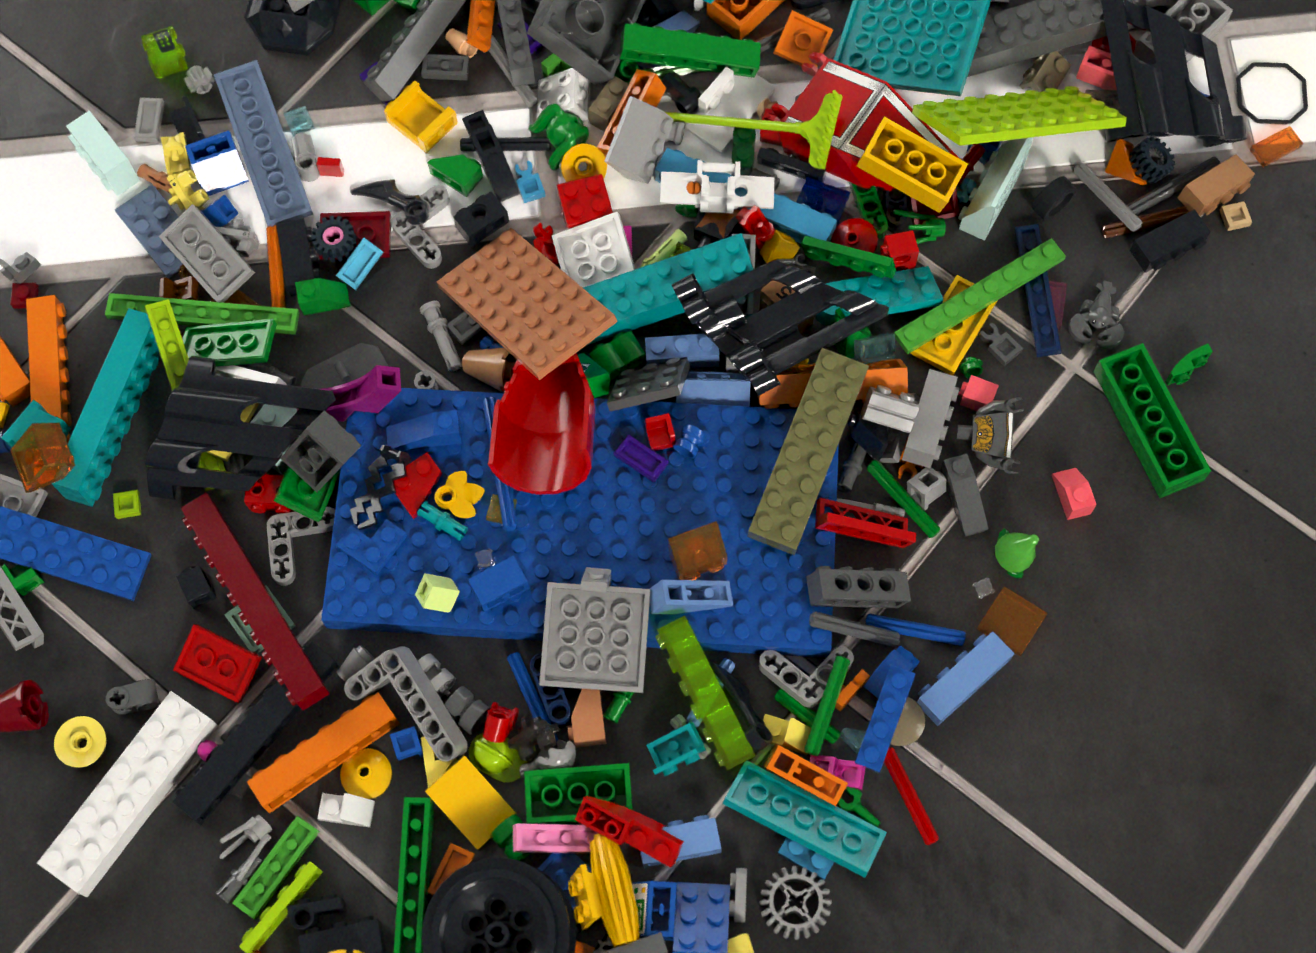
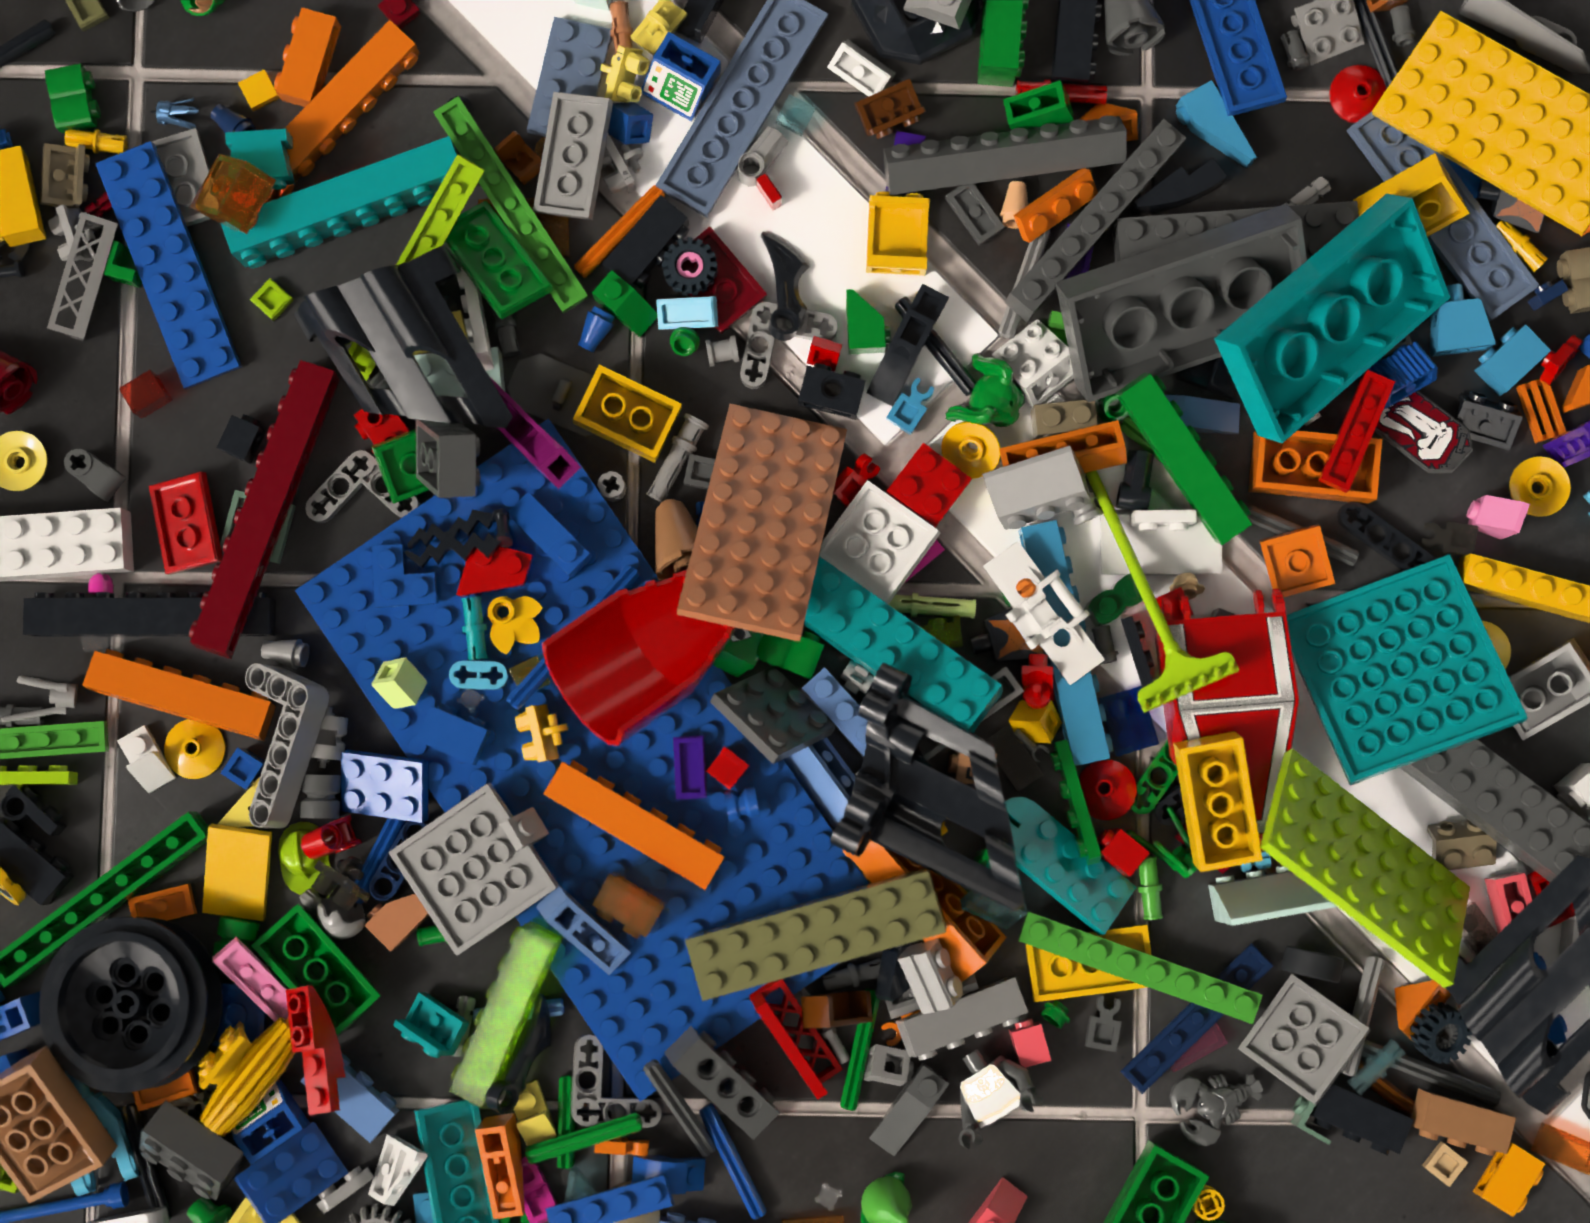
camera: 45 degrees right, 15 degrees up
none -> clear red panel [119,369,173,418]
none -> plate [341,749,428,823]
none -> white wing [368,1134,428,1206]
none -> medium azure beam [449,661,510,690]
none -> yellow hips [515,704,569,762]
none -> orange brick [543,760,725,890]
none -> yellow brick [573,364,682,463]
none -> blue cone [578,306,615,353]
none -> green plate [670,327,700,356]
none -> light grey bush [705,335,739,367]
none -> reddish brown panel [801,990,873,1028]
none -> red plate [807,336,843,372]
none -> white slope [828,40,896,96]
none -> light grey gear [840,660,875,696]
none -> reddish brown bracket [854,78,926,139]
none -> bright green pin [1138,856,1163,920]
none -> yellow wheel [1192,1184,1225,1221]
none -> light grey plate [1238,974,1371,1106]
none -> sand green bracket [1290,1095,1331,1145]
none -> clear light blue pin [1346,1039,1406,1096]
none -> light orange brick [1473,1142,1545,1217]

